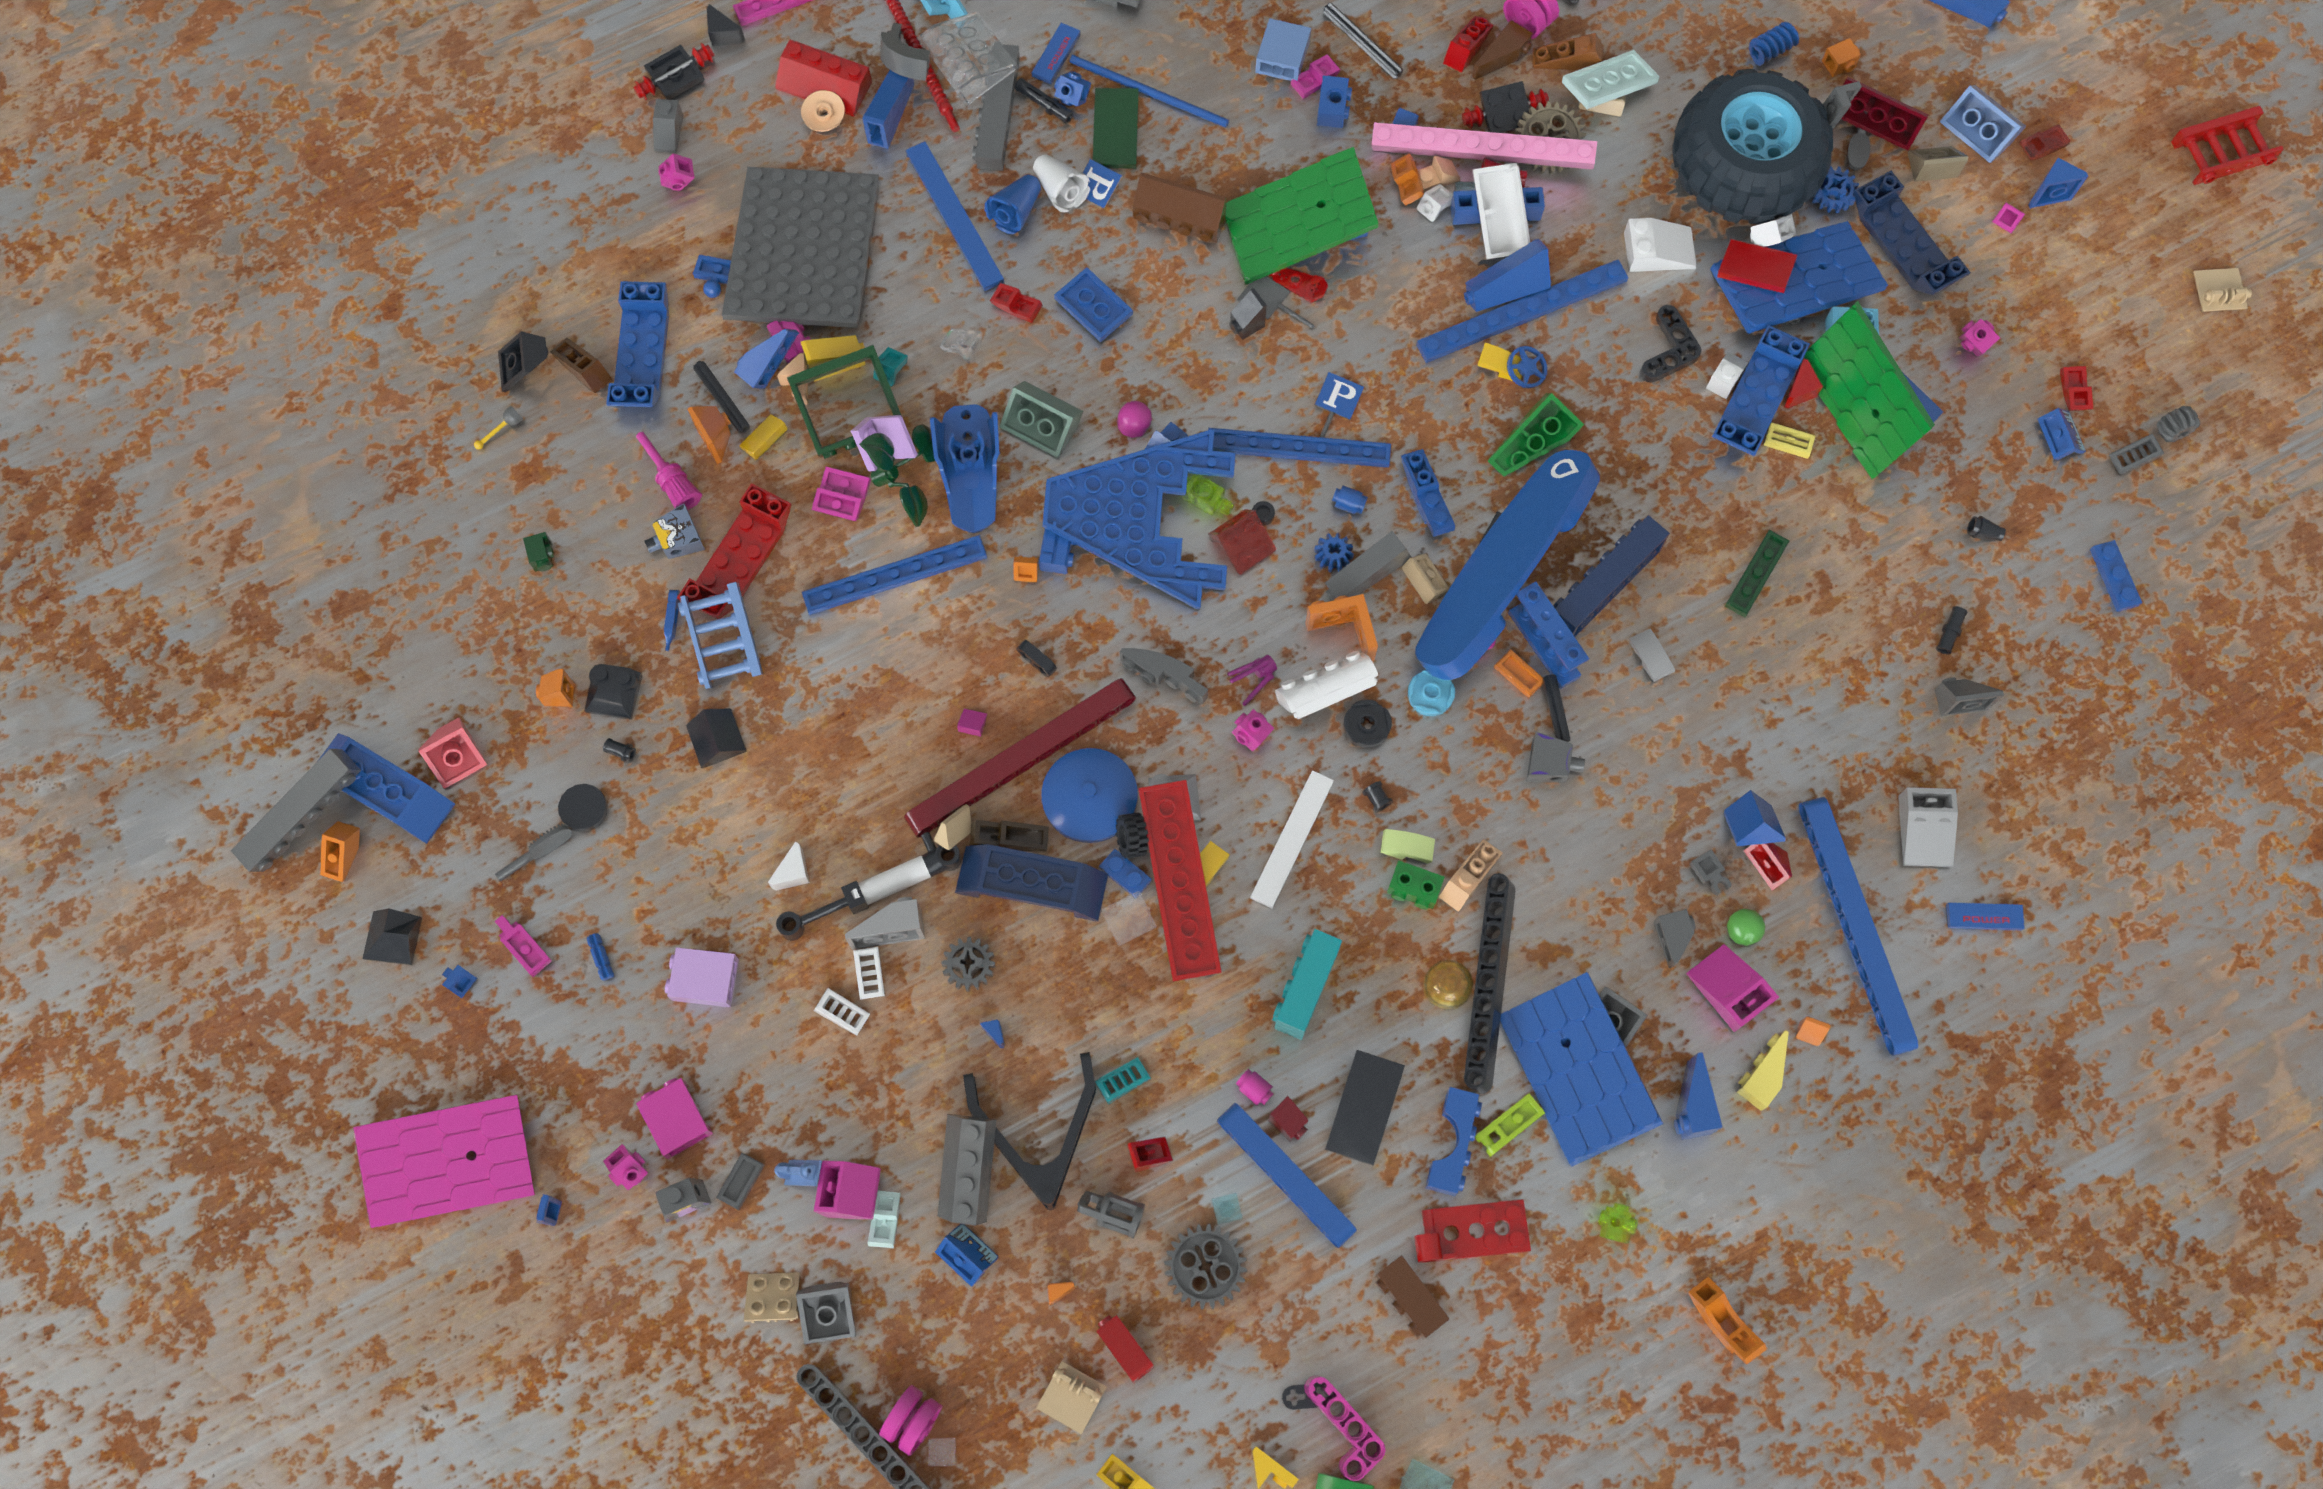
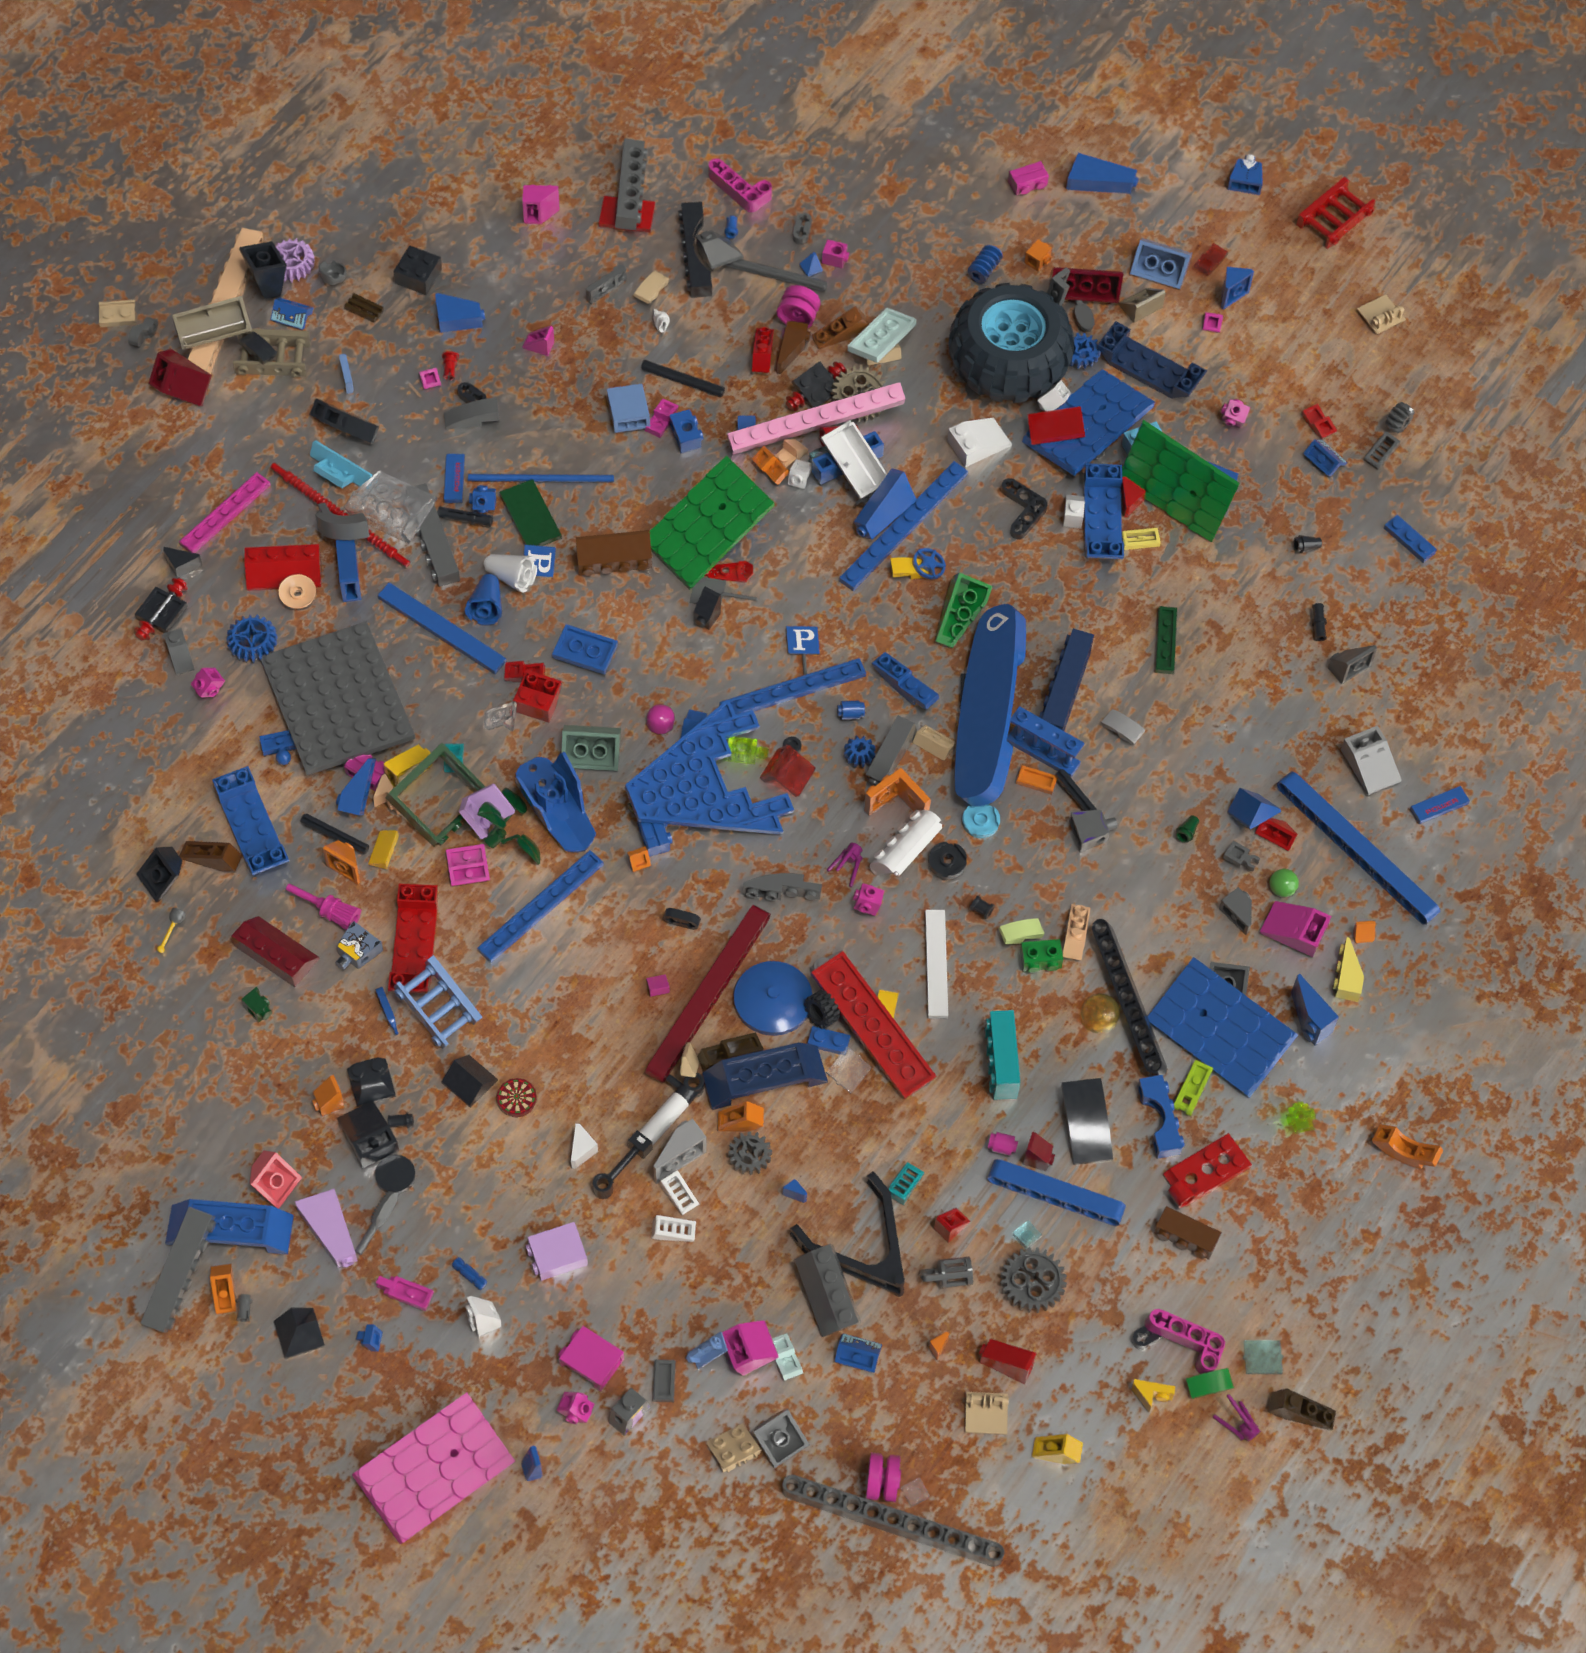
camera: 30 degrees left, 10 degrees down
none -> blue gear [226,614,278,663]
none -> dark red slope [231,916,320,987]
none -> dark grey pin [236,1294,253,1322]
none -> lavender slope [295,1189,357,1267]
none -> black slope [337,1101,399,1168]
none -> white slope [465,1296,502,1336]
none -> dark red tile [497,1078,537,1118]
none -> red slope [513,670,562,723]
none -> orange slope [718,1101,764,1132]
none -> dark green cone [1176,815,1200,843]
none -> blue torso [1228,154,1263,195]

